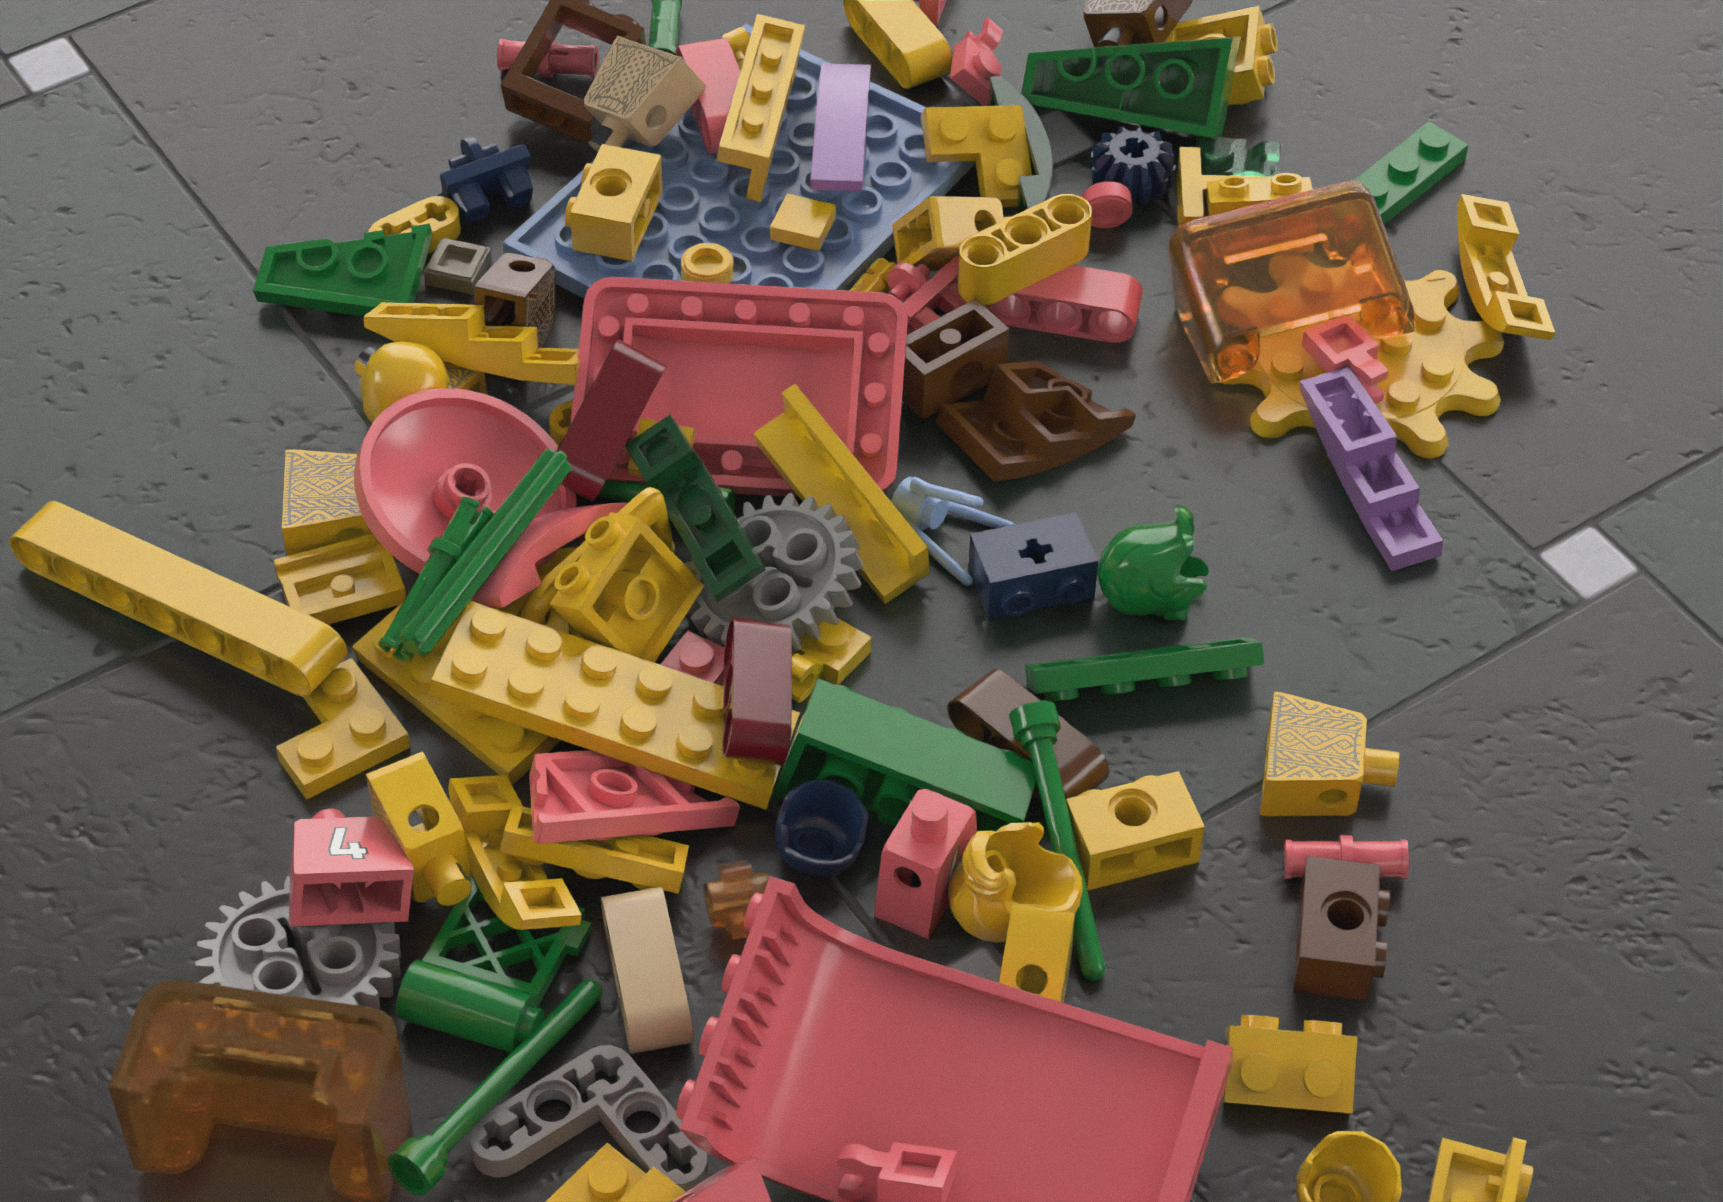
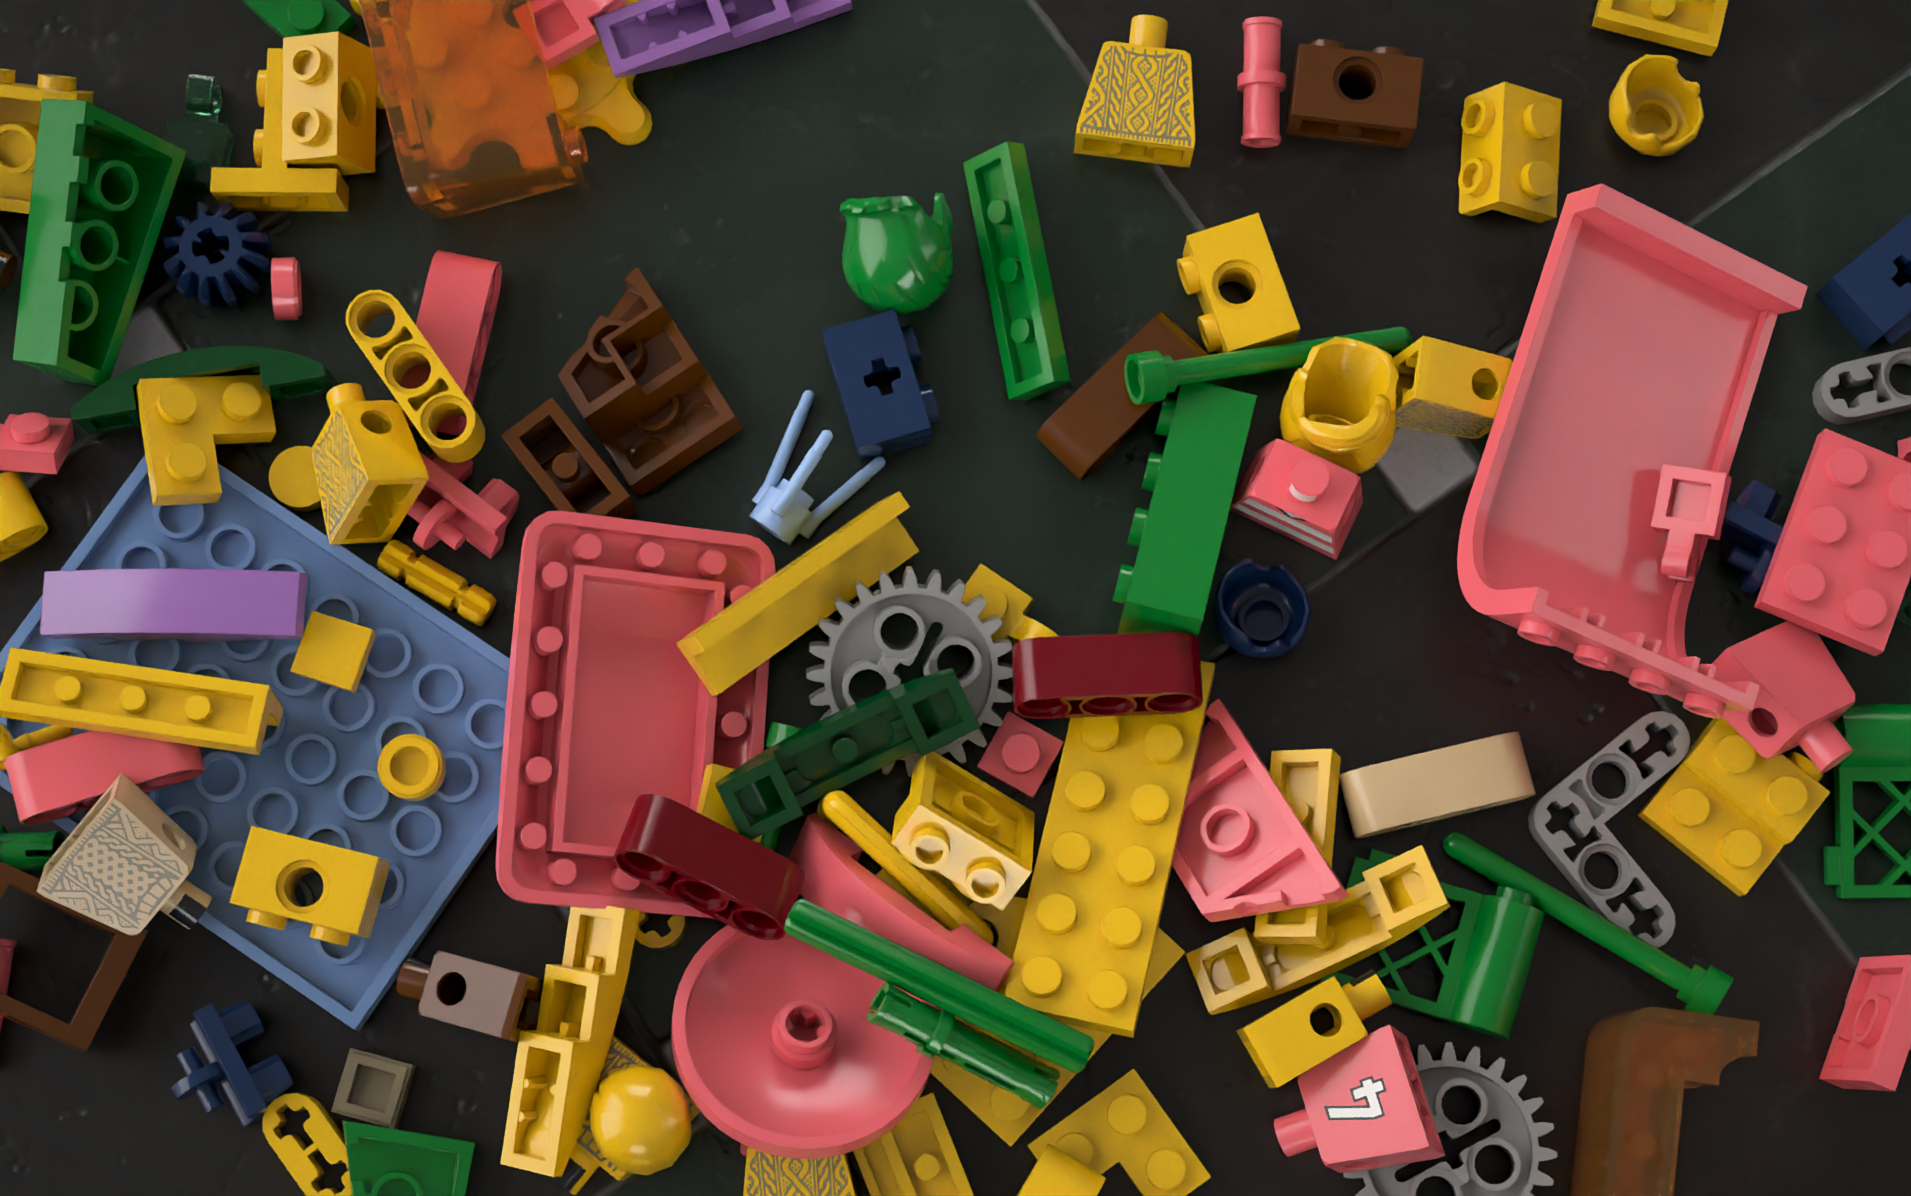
camera: 90 degrees left, 30 degrees up
clear orange gear [704,860,769,940] -> none

